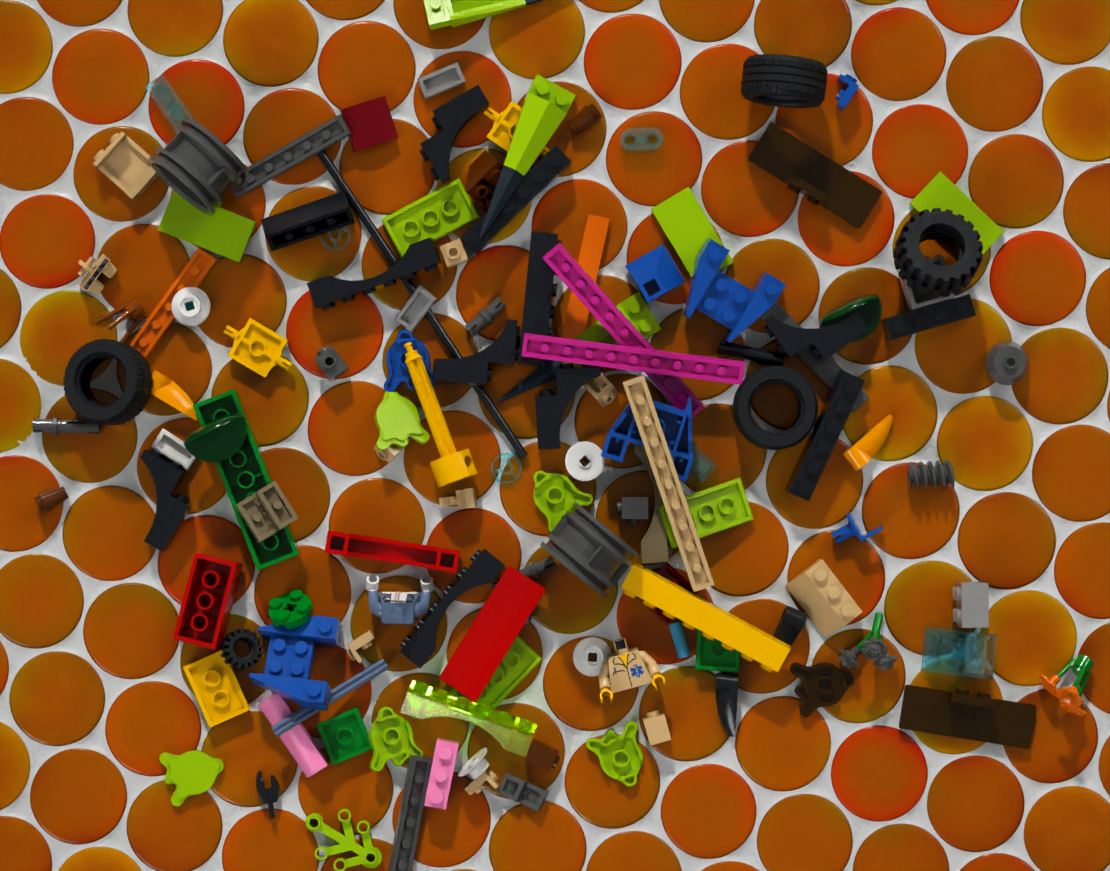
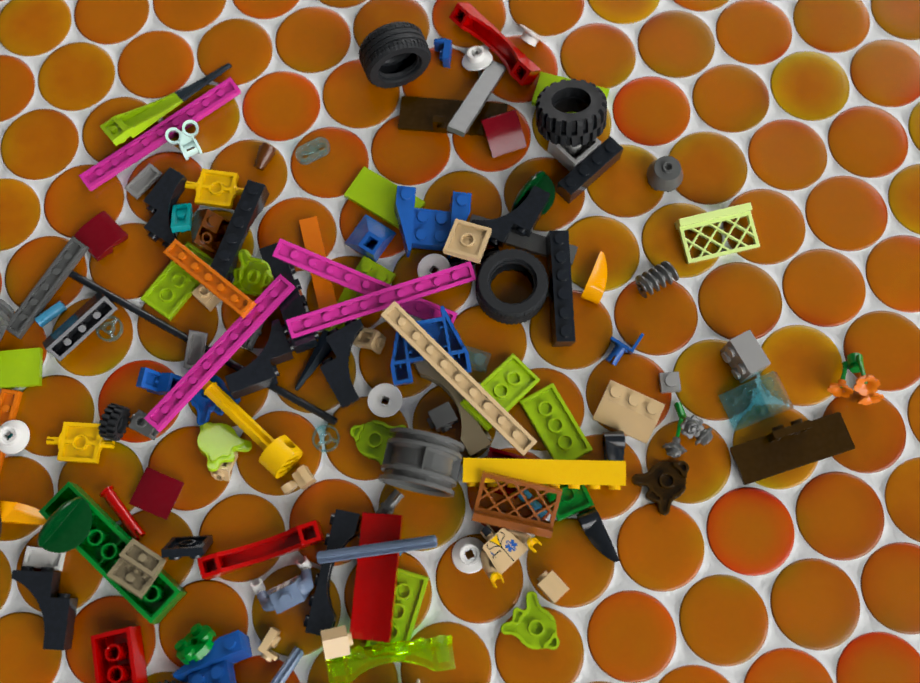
camera: 25 degrees left, 15 degrees down
black arch [307,237,442,311] -> none
lime plate [479,74,576,239] -> none
reddish brown brick [525,738,560,772] -> none
none -> dark azure hinge [34,301,67,327]
none -> dark pink plate [79,77,241,191]
none -> black tyre [98,403,131,441]
none -> red pin [99,486,146,541]
none -> dark red slope [129,467,184,520]
none -> blue brick [136,367,182,396]
none -> dark pink plate [144,274,295,432]
none -> black plate [161,535,213,560]
none -> orange tile [163,238,256,319]
none -> light aqua piece [165,120,203,161]
none -> teal plate [171,203,193,233]
none -> lime tile [232,249,274,296]
none -> sand blue axle [316,535,438,564]
none -> tan brick [320,625,353,660]
none -> white piece [417,254,450,277]
none -> tan plate [443,219,492,264]
none -> tile [447,60,506,137]
none -> red arch [449,2,541,86]
none -> white piece [462,46,493,71]
none -> dark orange fence [472,471,562,538]
none -> dark red slope [481,109,527,158]
none -> lime tile [519,383,593,460]
none -> white piece [520,24,547,47]
none -> light grey plate [658,371,681,393]
none -> yellowish green fence [675,202,760,264]

